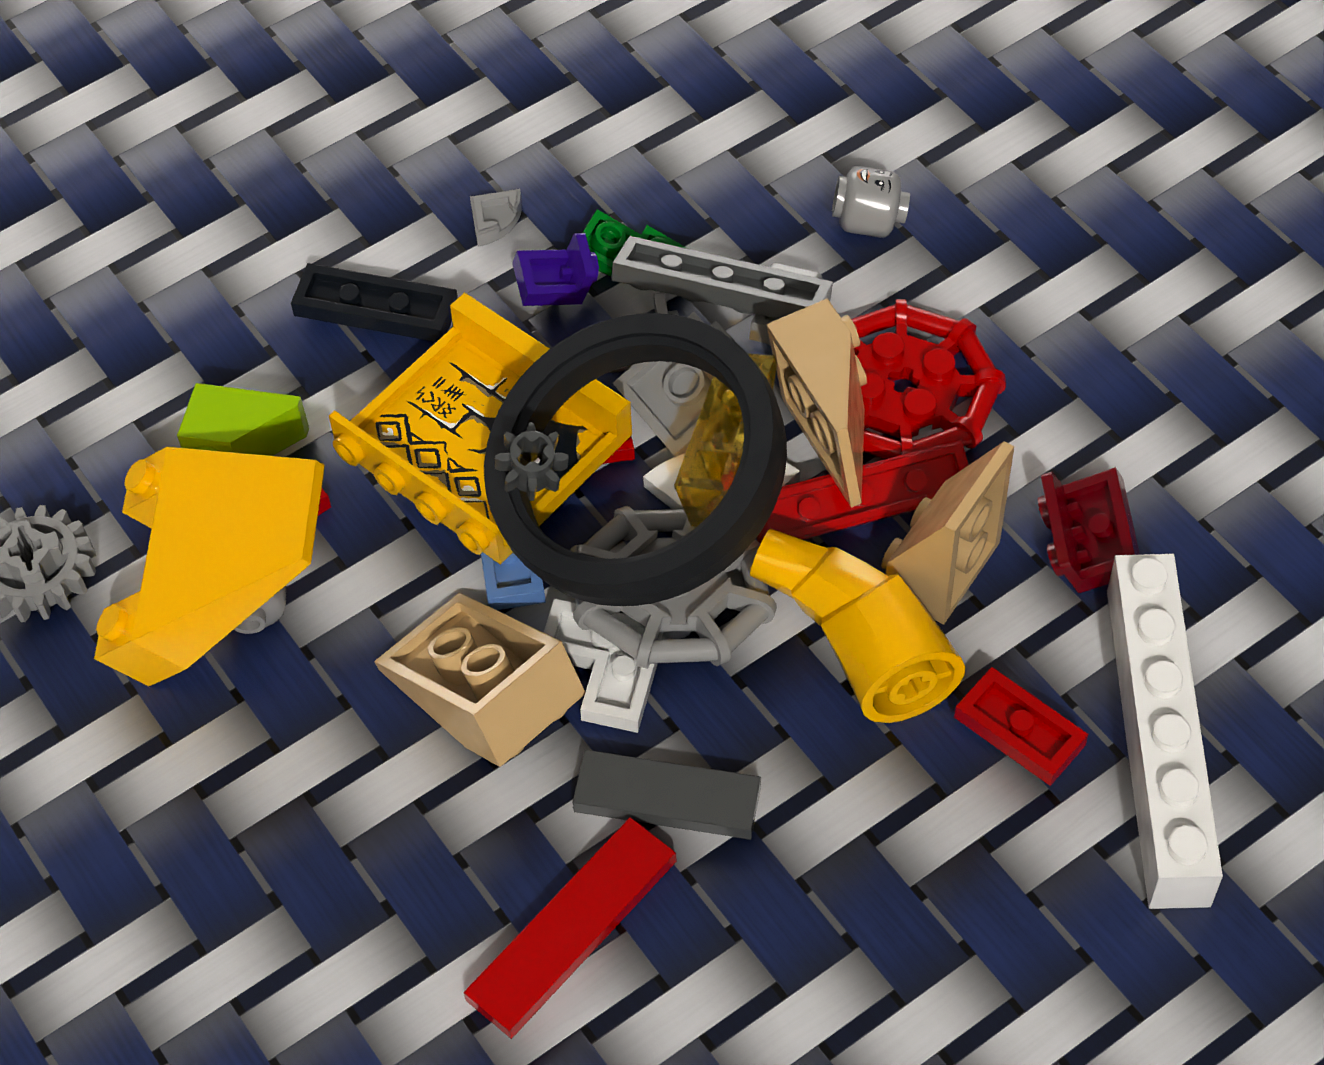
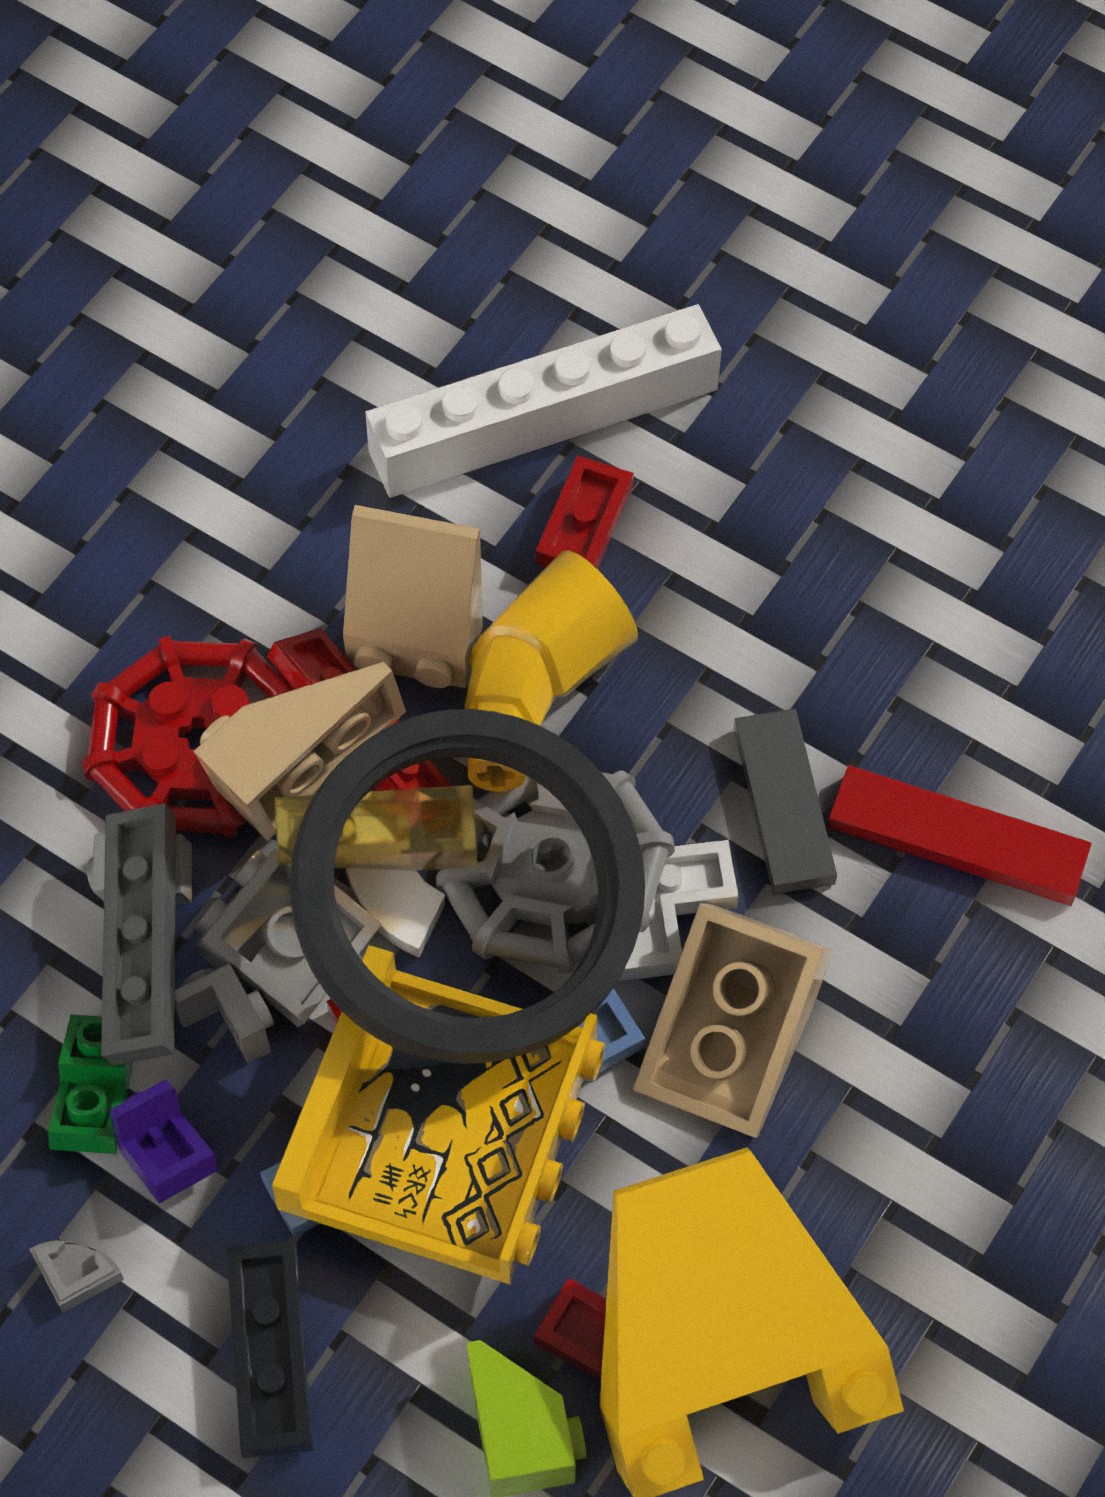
camera: 115 degrees left, 5 degrees up
dark grey gear [495,423,569,501] -> none
dark red bracket [1038,467,1140,593] -> none

